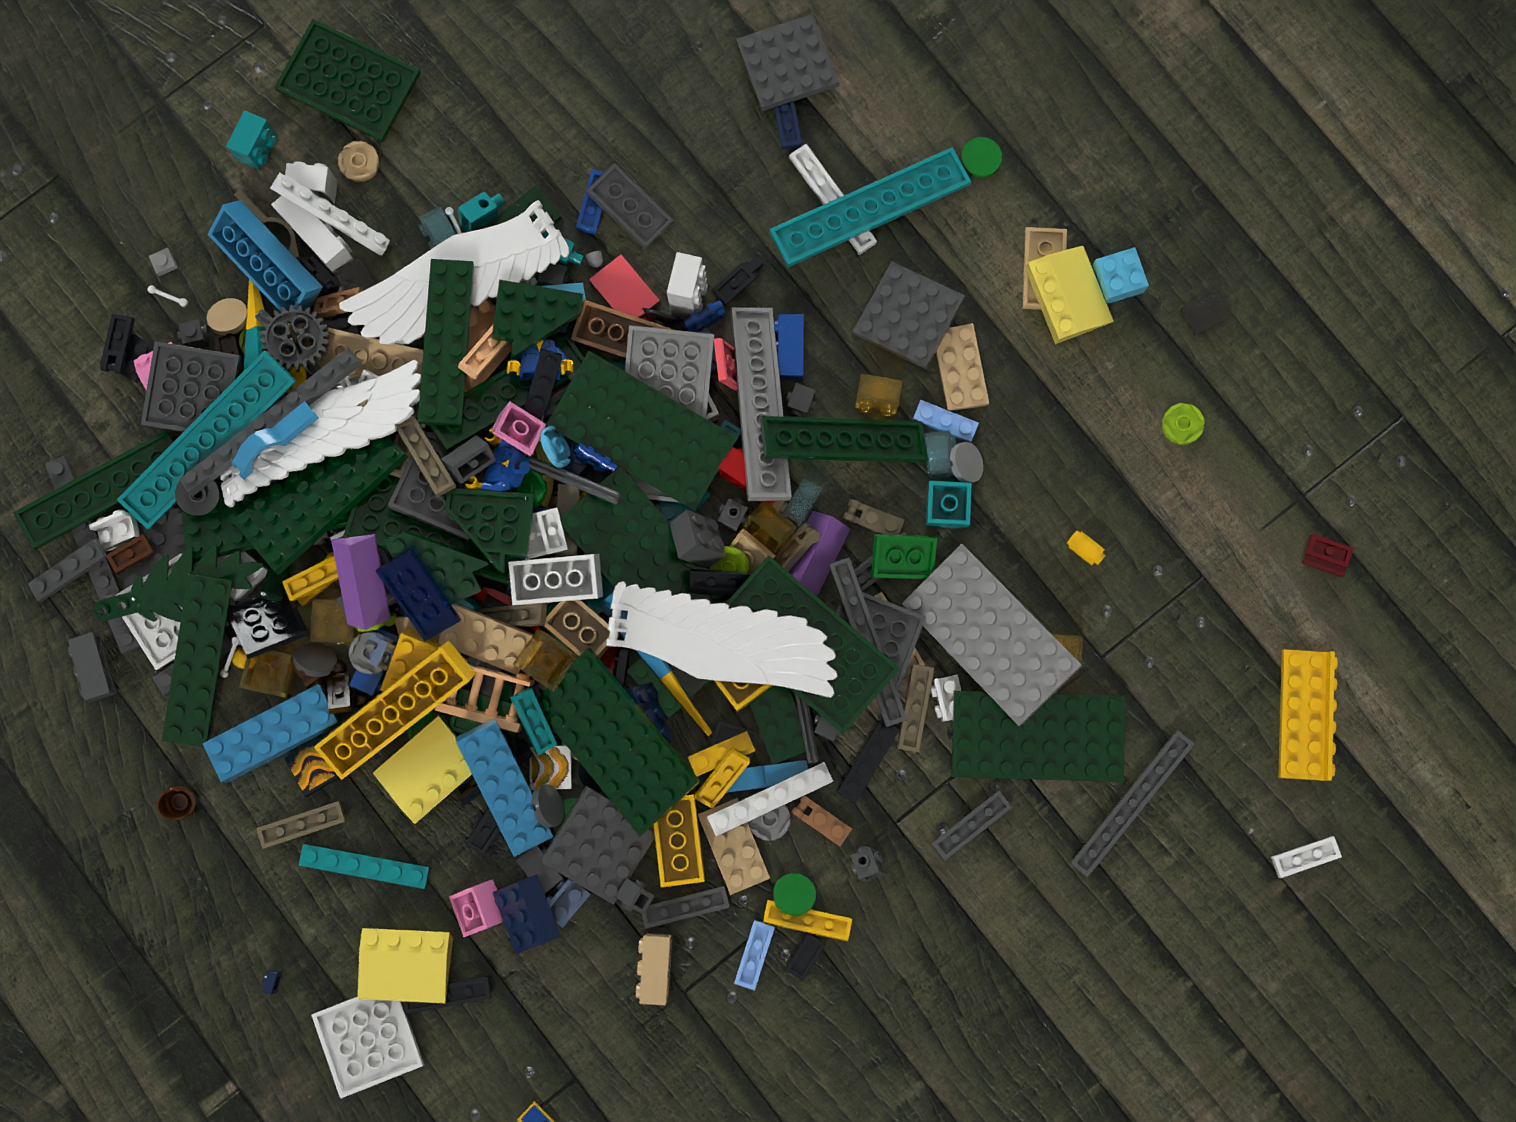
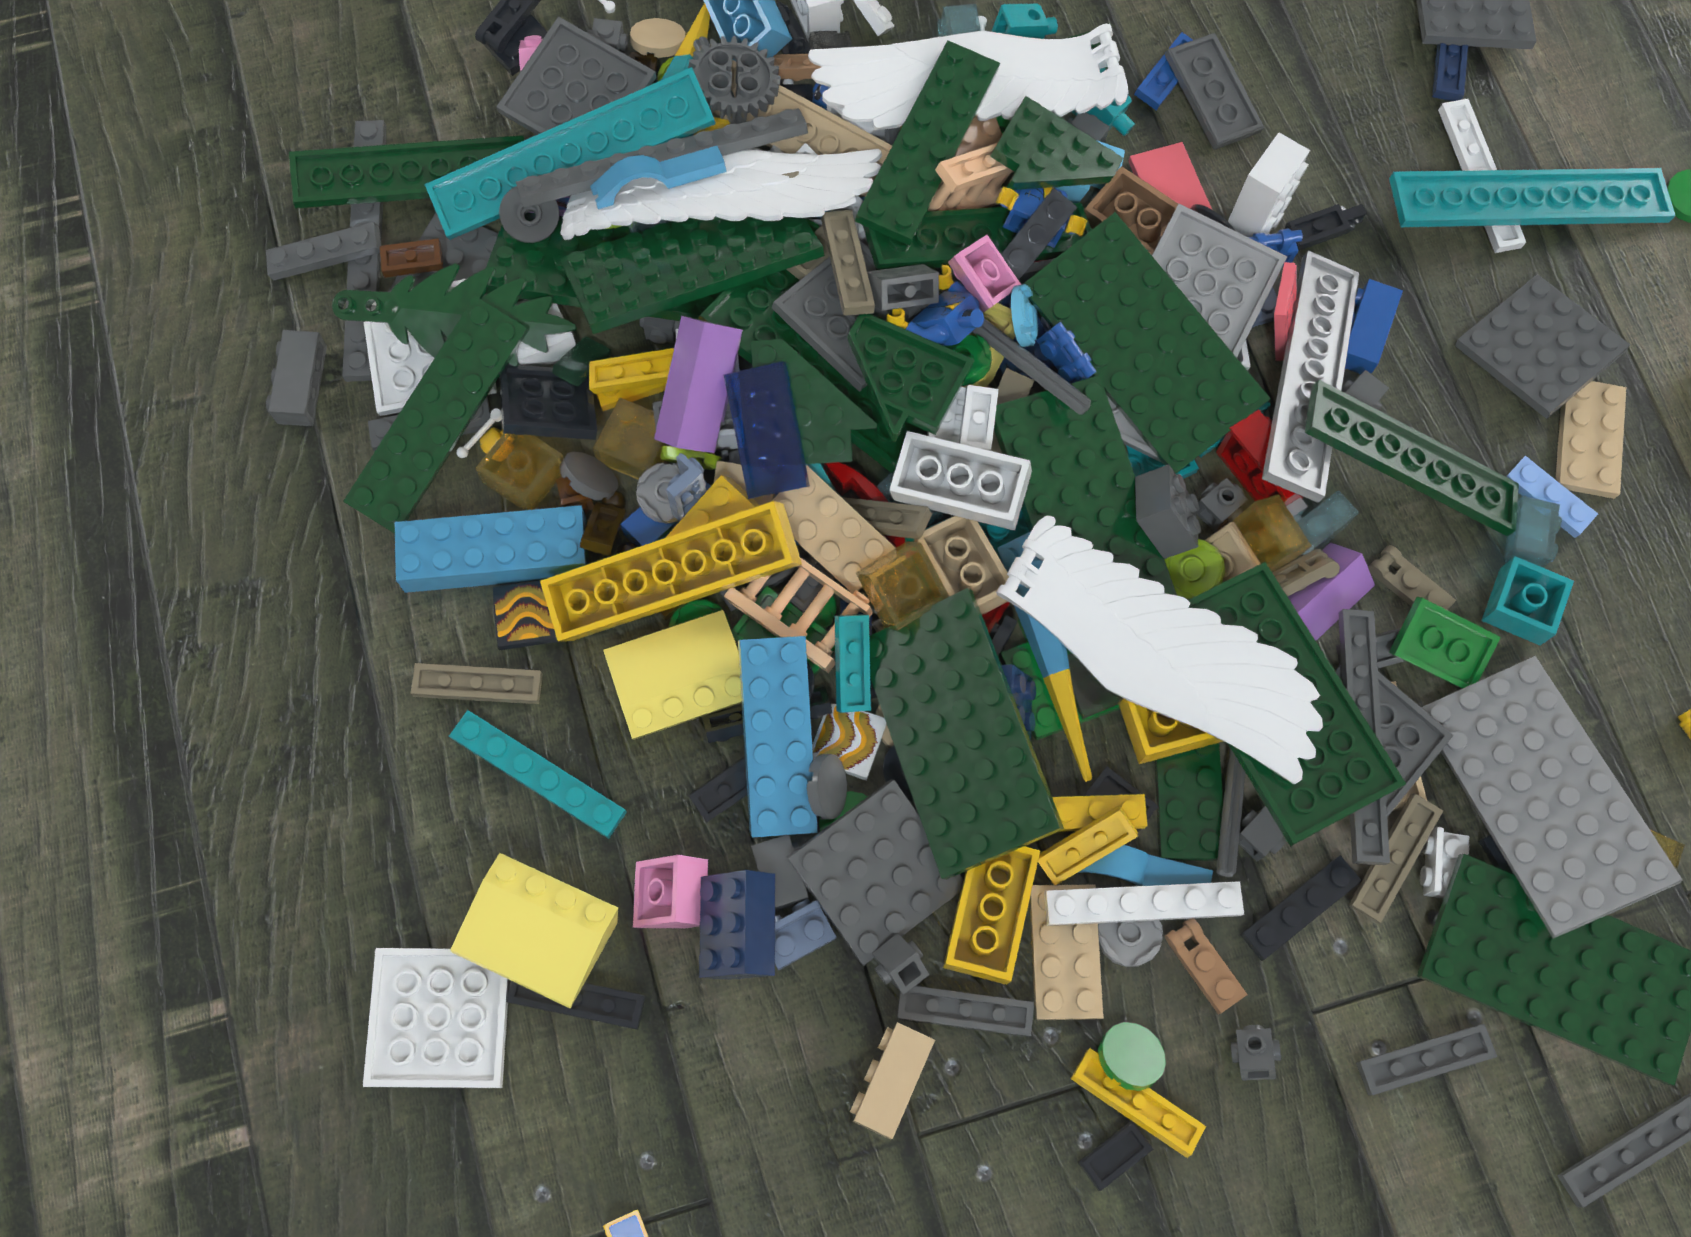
camera: 15 degrees right, 10 degrees down
white bracket [89,510,140,552] -> none
reddish brown hair [156,786,196,821] -> none
dark blue plate [262,969,283,995] -> none
light grey hinge [585,251,603,268] -> none
black plate [689,569,753,594] -> none
light blue plate [734,920,775,990] -> none
clear yellow brick [855,374,903,416] -> none
light grey tile [950,442,983,483] -> none

